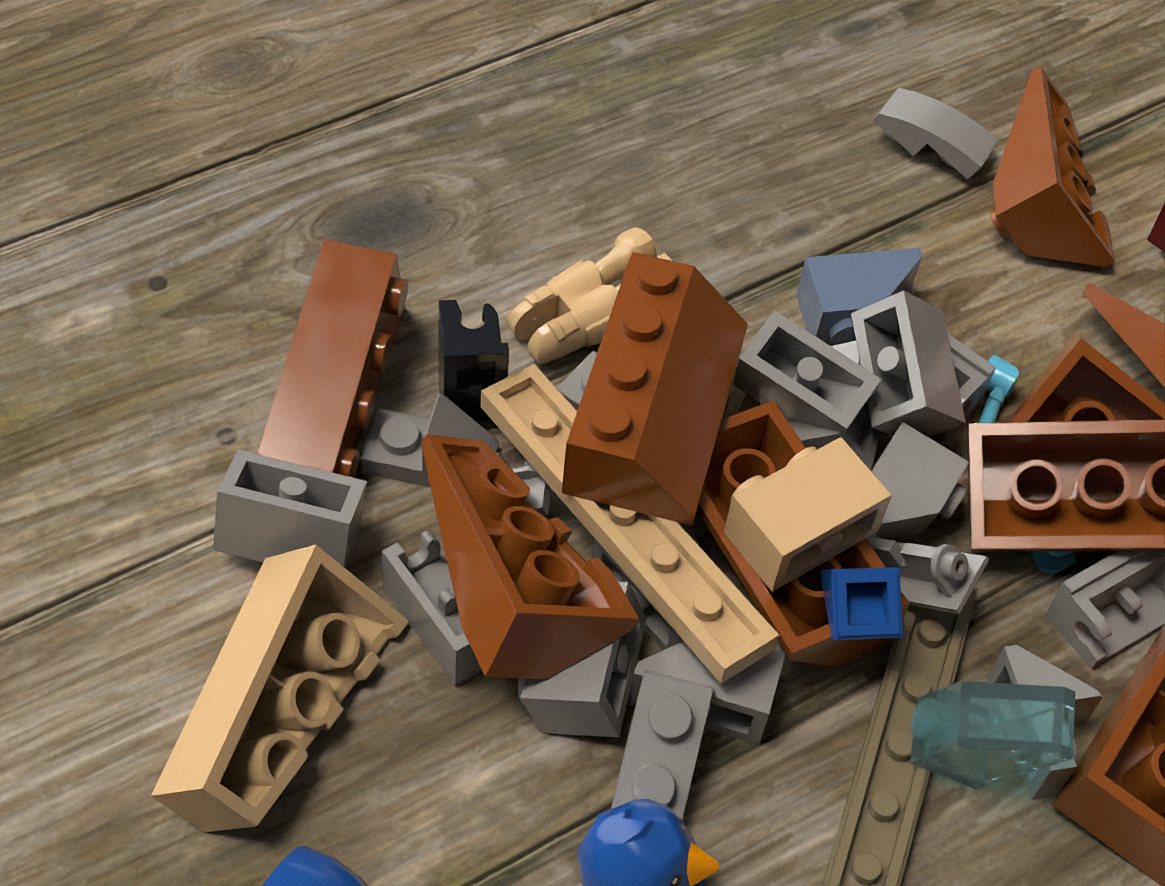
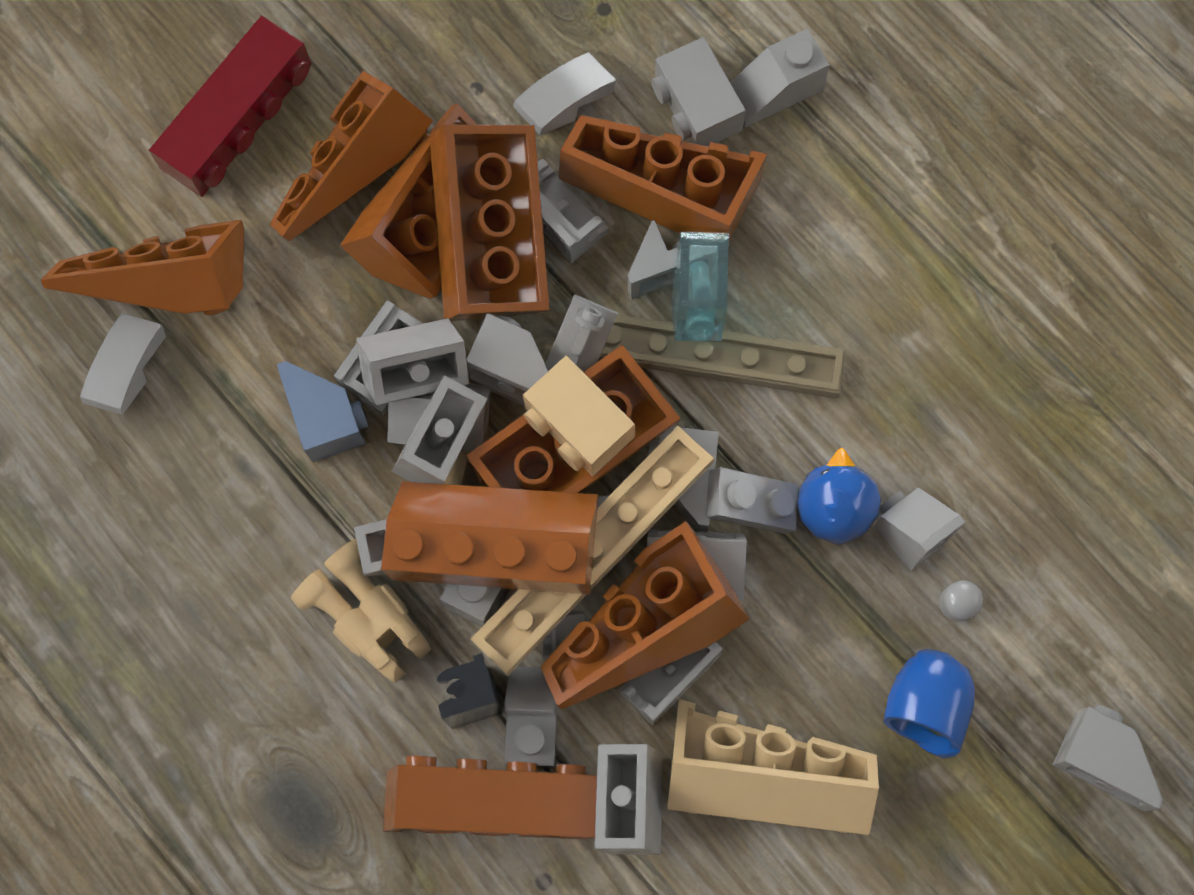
camera: 90 degrees left, 20 degrees up
blue slope [821,567,903,640] -> none
medium azure hand [979,355,1019,423] -> none

